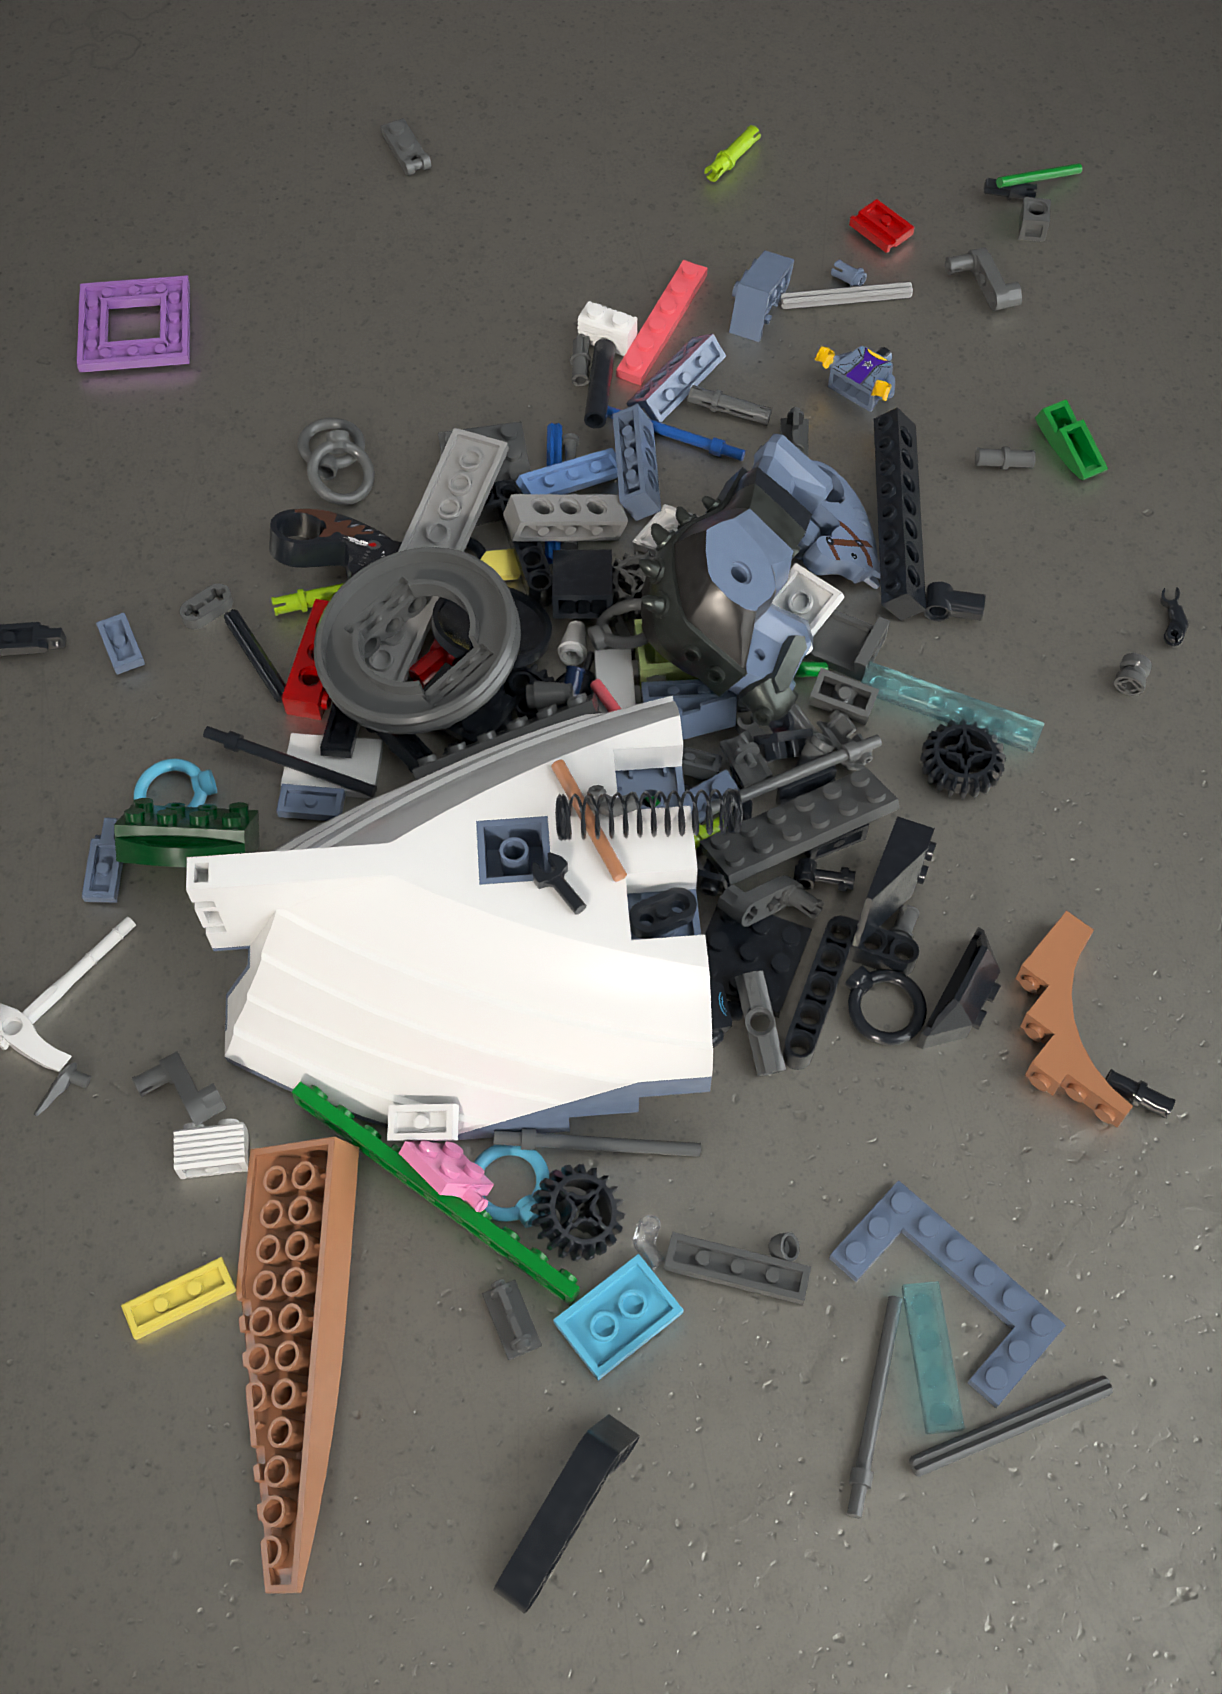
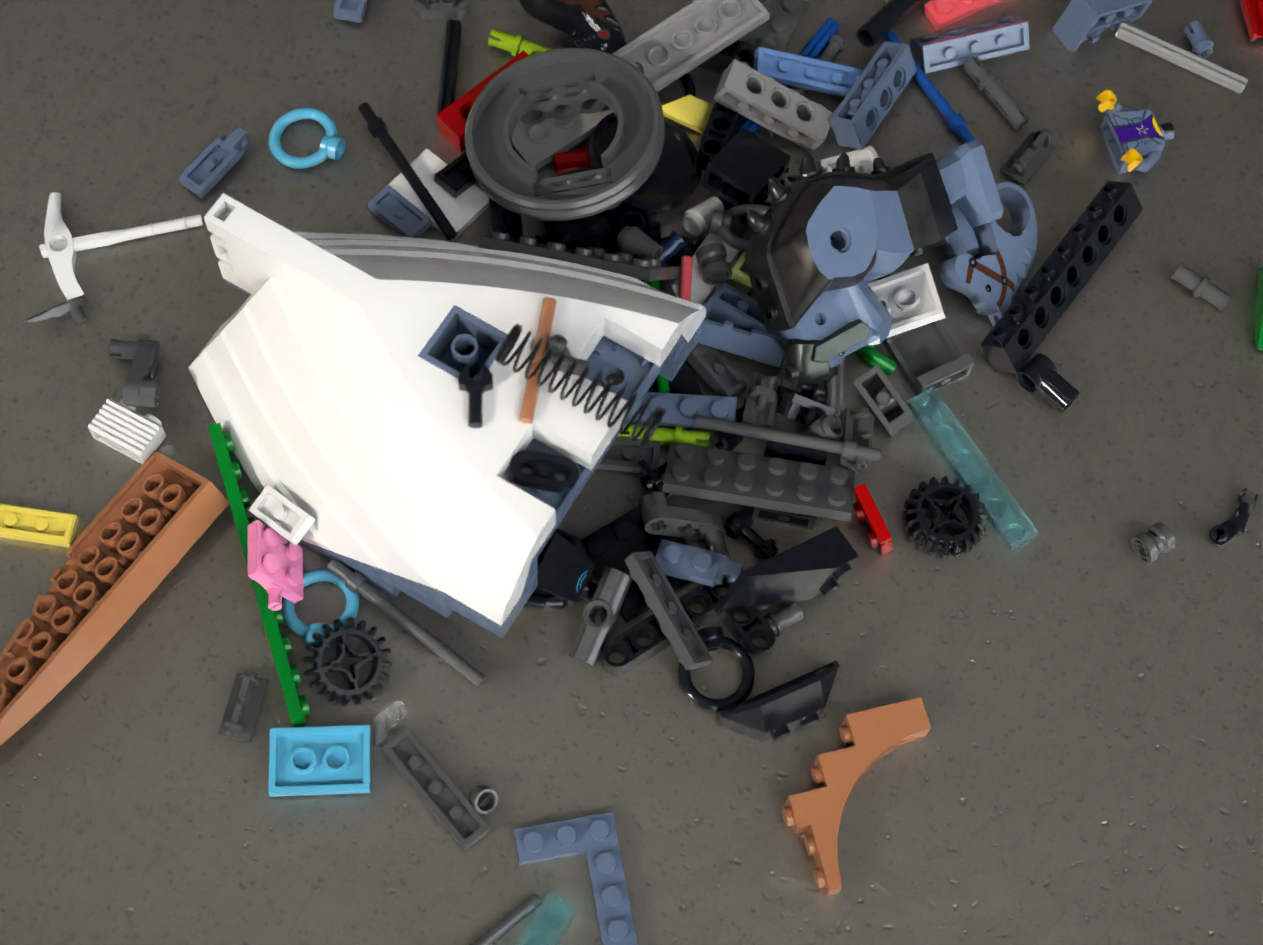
camera: 30 degrees right, 5 degrees up
dark green piece [114,798,260,867] -> none
black beam [493,1414,640,1614] -> none
black pin [1105,1069,1176,1119] -> none
none -> dark grey plate [624,551,713,670]
none -> sand blue hinge [655,539,743,587]
none -> dark grey wheel [696,243,732,284]
none -> red plate [853,483,893,555]

